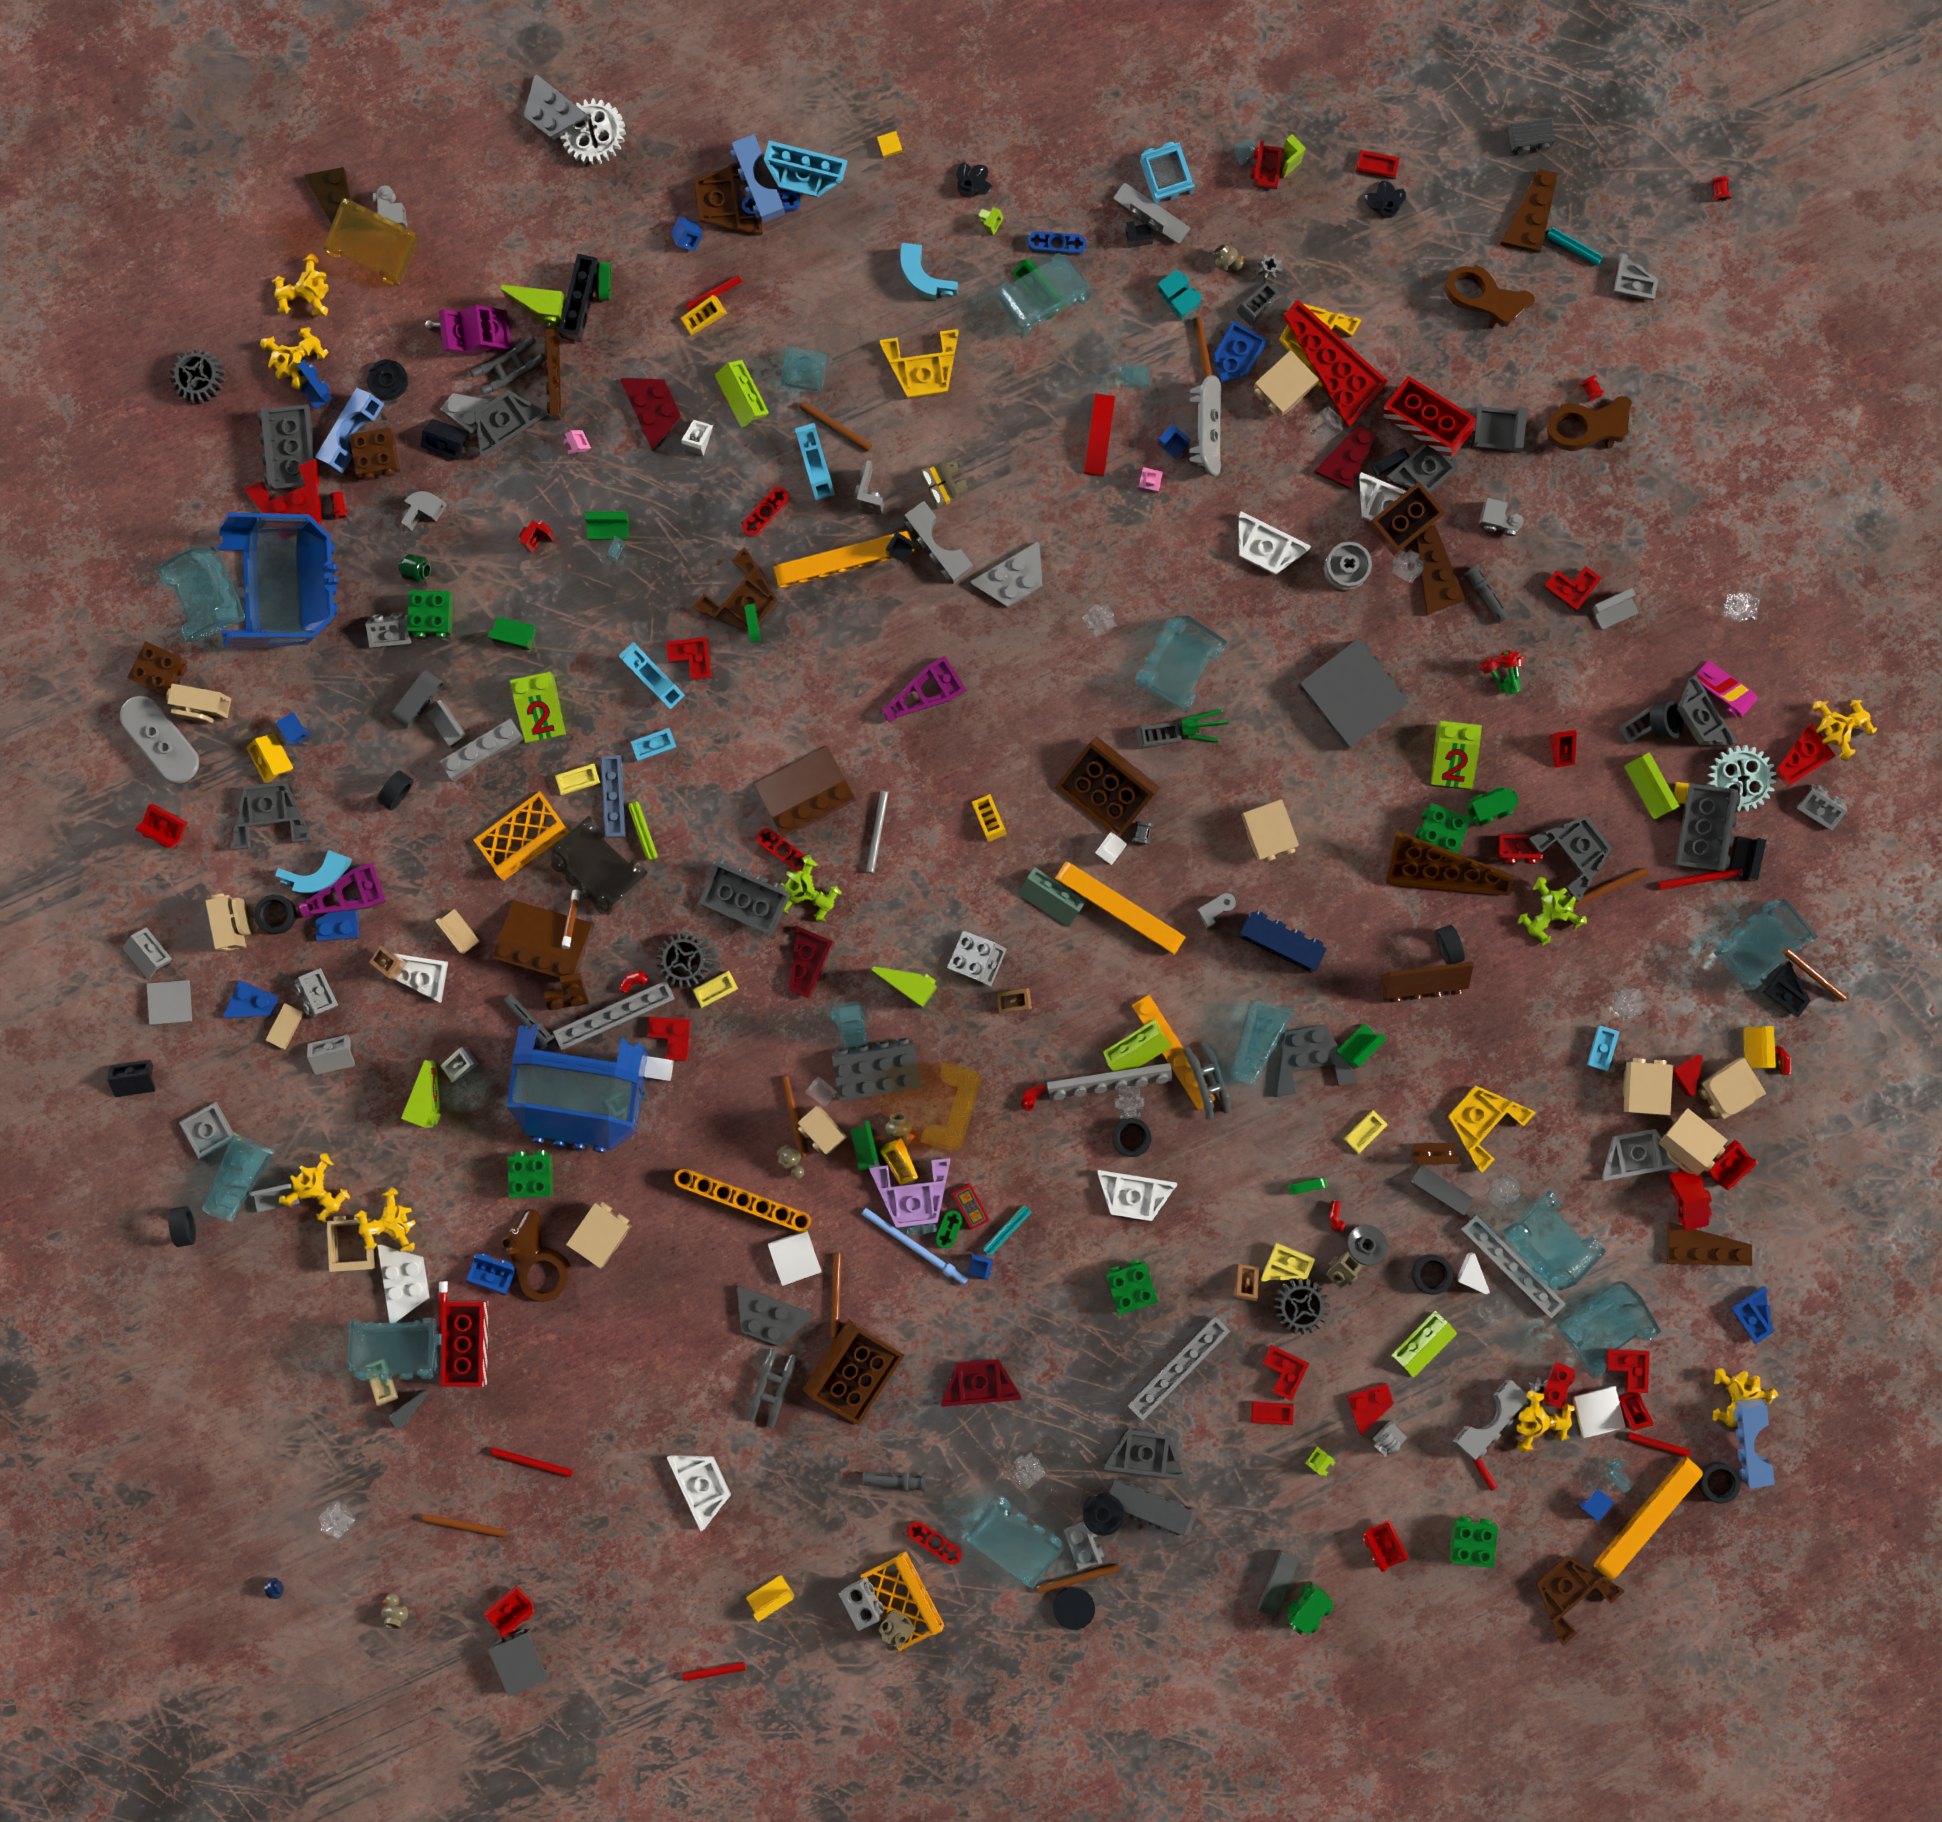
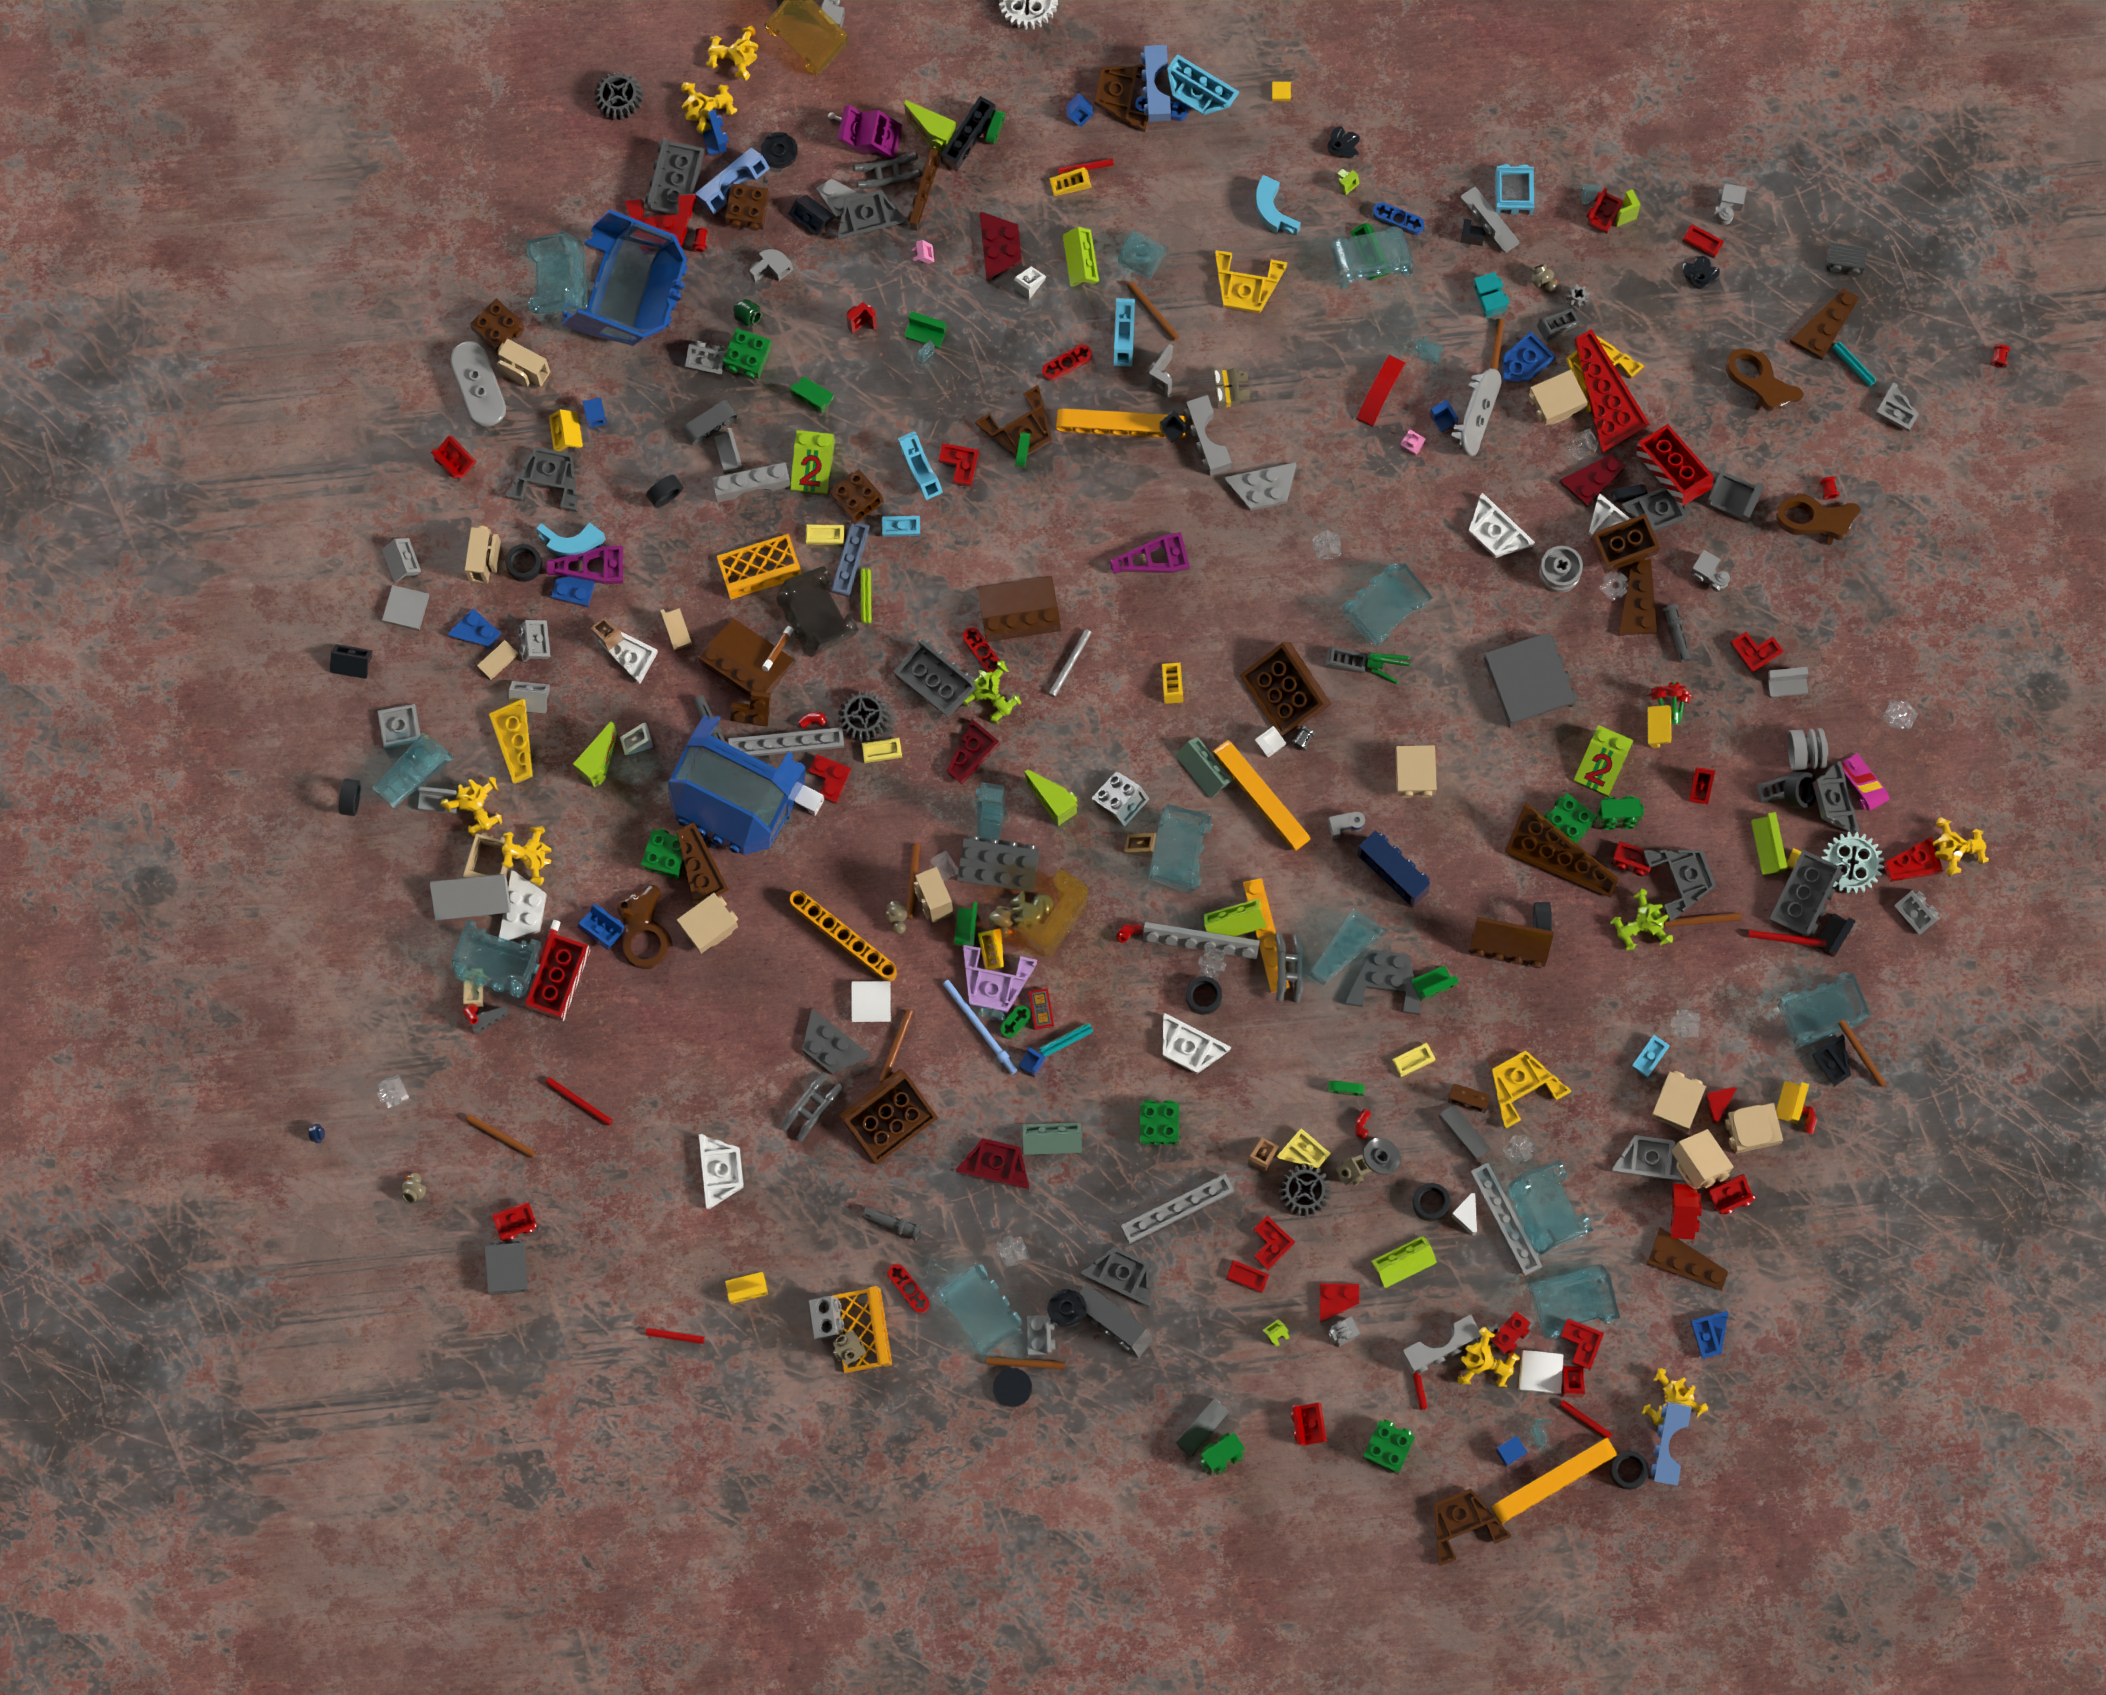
camera: 20 degrees right, 10 degrees down
none -> light grey tile [430,874,511,920]
none -> red arm [463,1003,479,1025]
none -> yellow wing [489,699,533,784]
none -> reddish brown wing [676,822,729,907]
none -> reddish brown brick [829,469,884,525]
none -> olive animal [1010,891,1054,930]
none -> sand green panel [1023,1123,1082,1155]
none -> clear light blue windscreen [1148,804,1212,894]
none -> yellow panel [1648,705,1671,749]
none -> light grey brick [1714,184,1747,225]
none -> light grey wheel [1787,728,1828,770]

